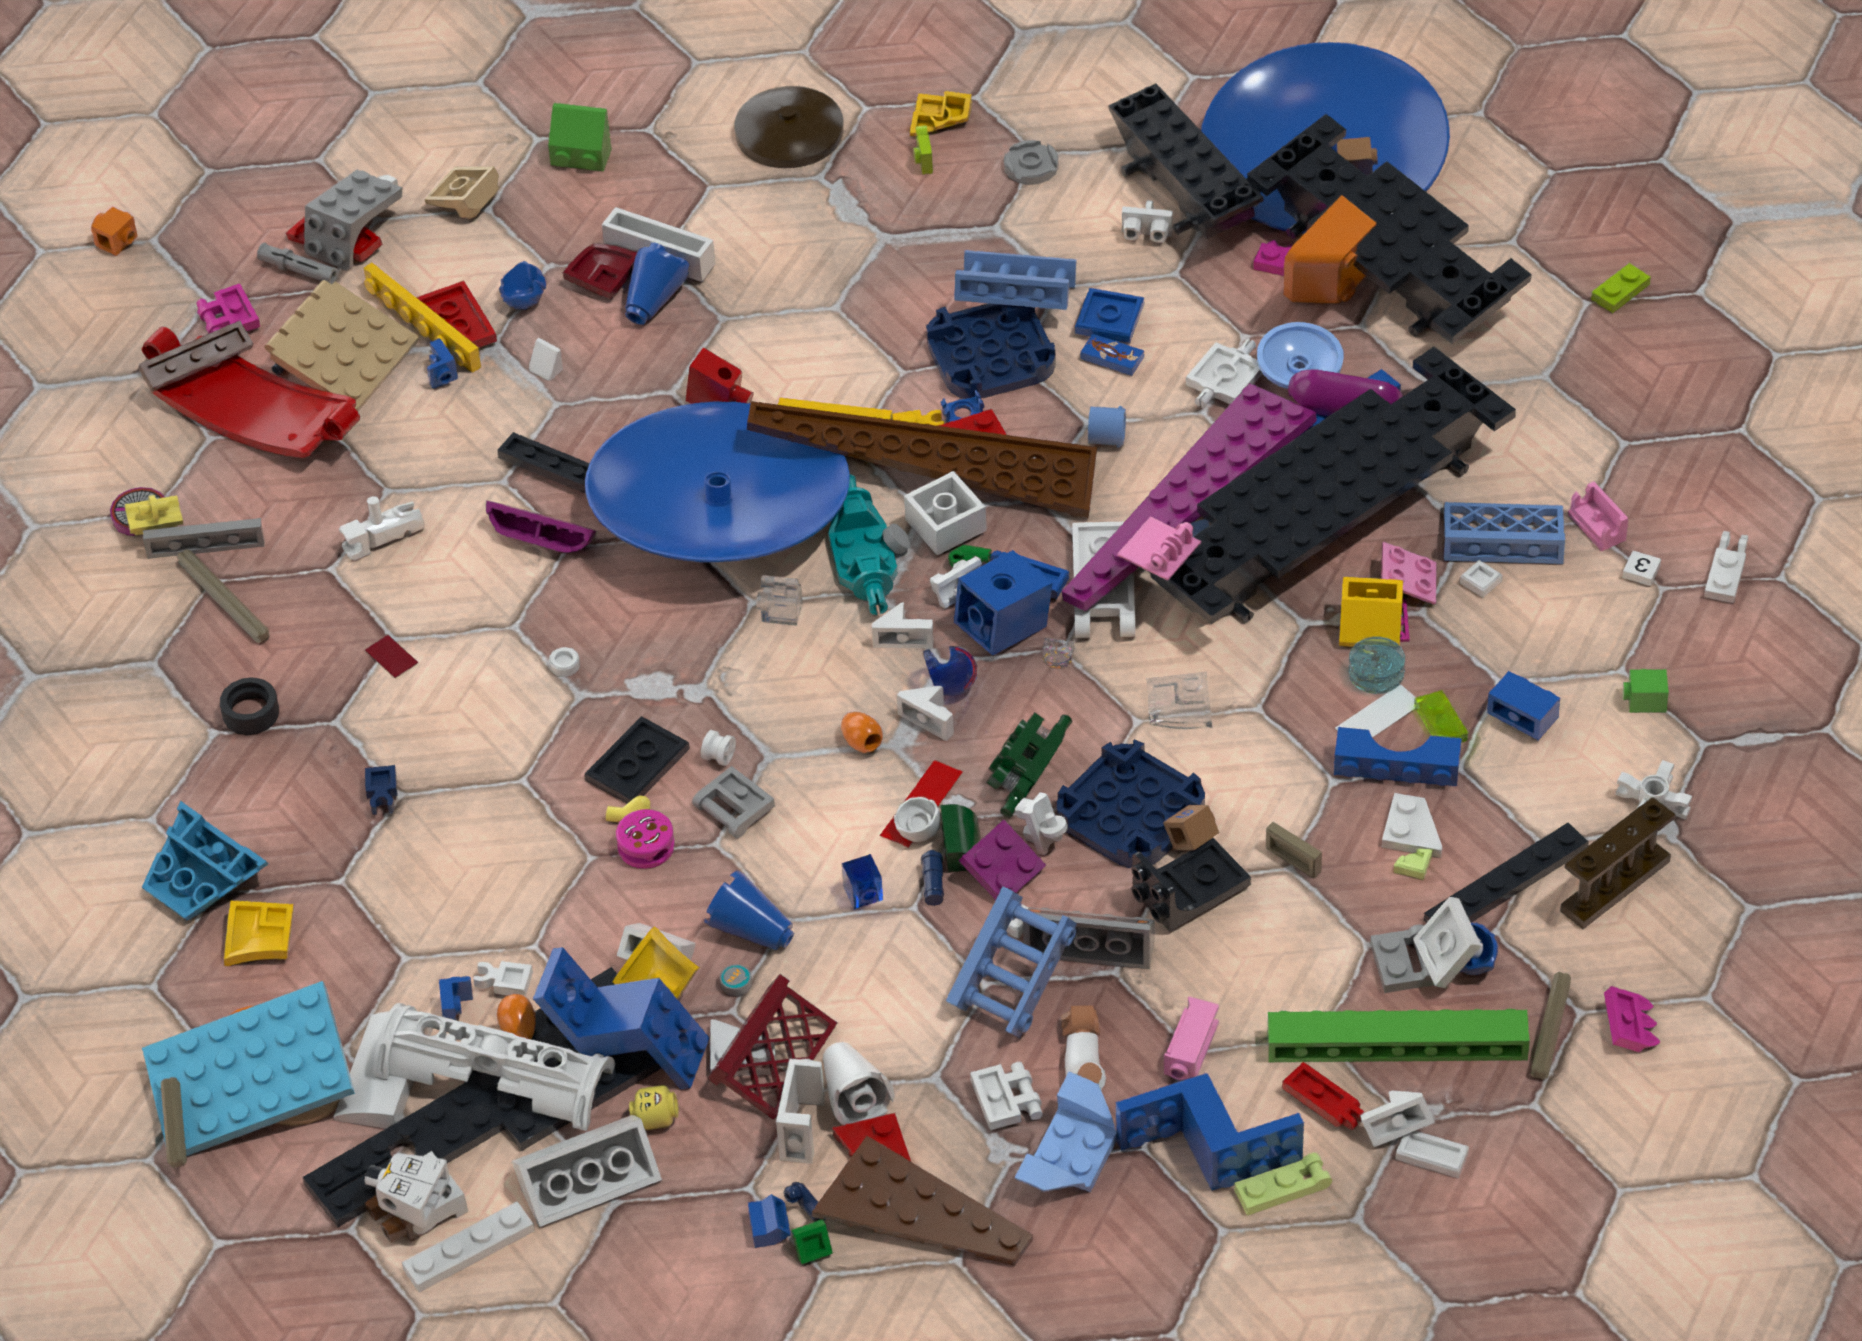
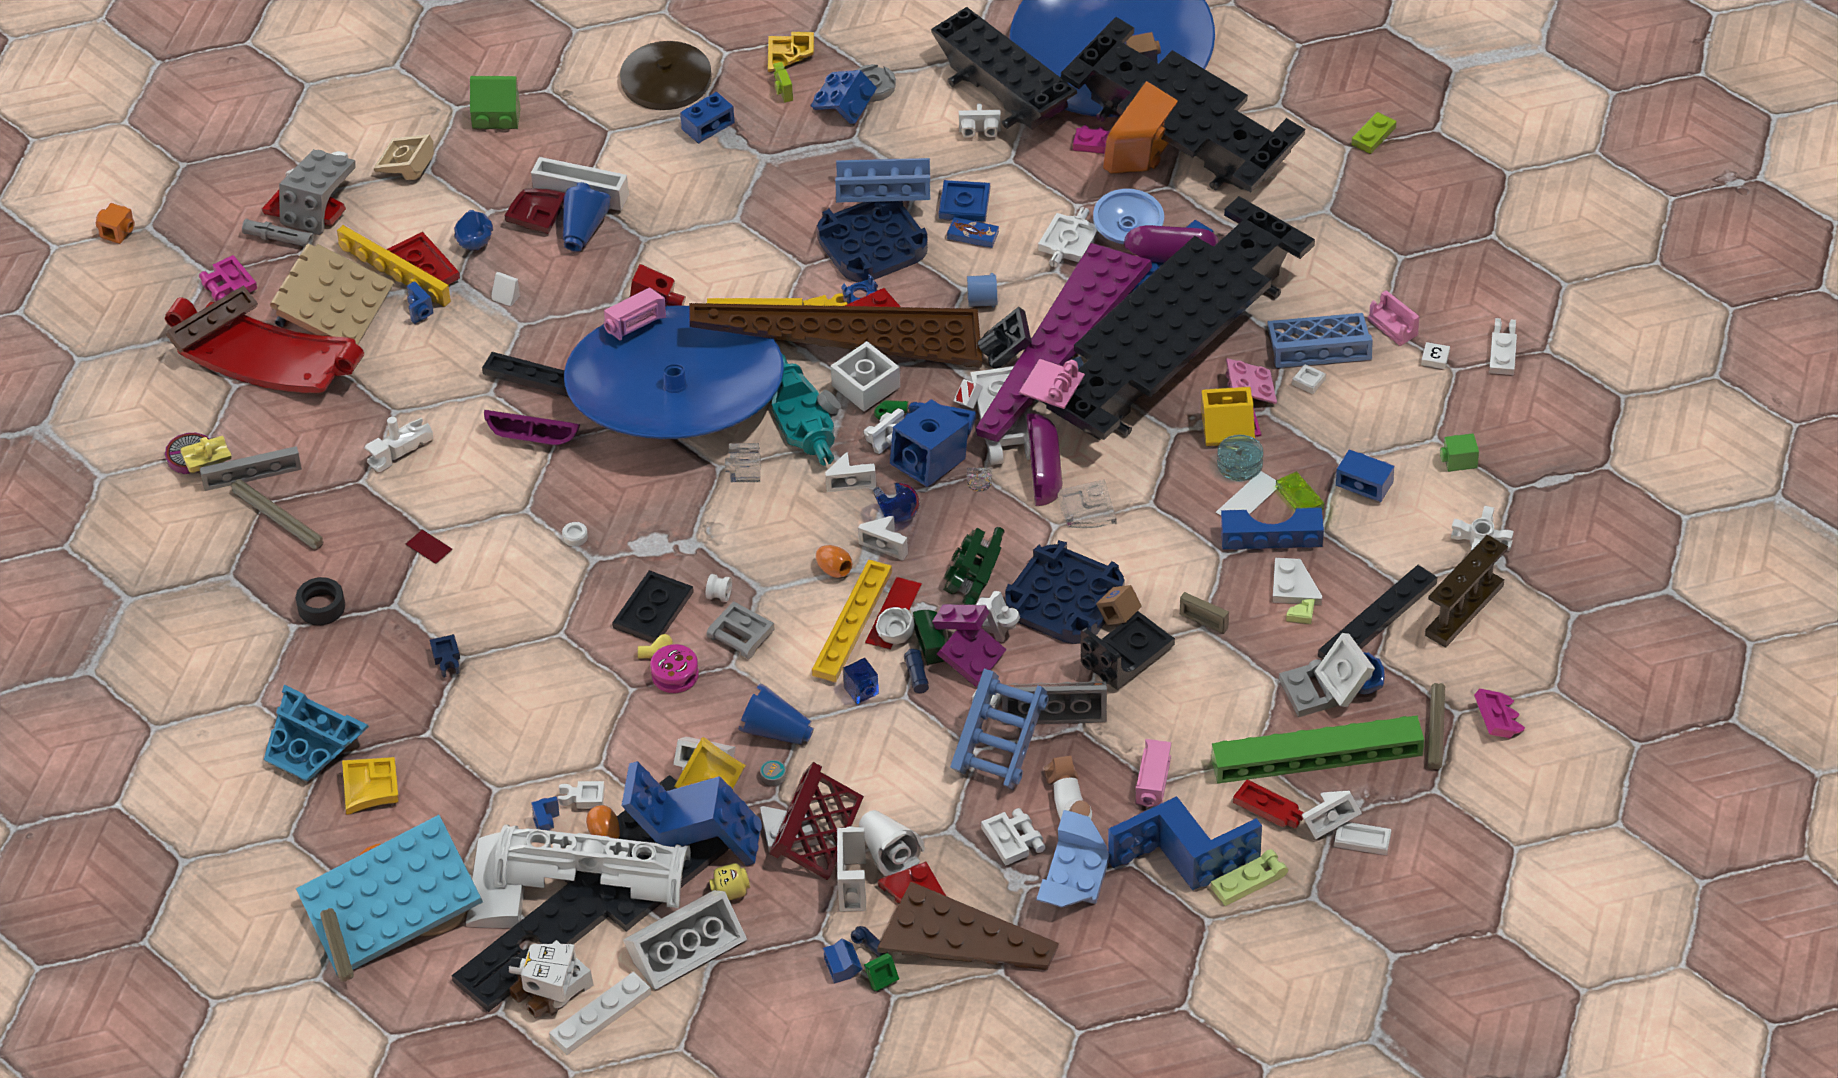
camera: 10 degrees left, 0 degrees up
none -> bright pink window [604,288,666,340]
none -> blue brick [680,92,735,144]
none -> blue bracket [811,70,877,124]
none -> yellow plate [812,559,892,682]
none -> magenta plate [932,604,989,630]
none -> white tile [954,379,983,409]
none -> black plate [978,306,1032,369]
none -> magenta brick [1027,414,1063,506]

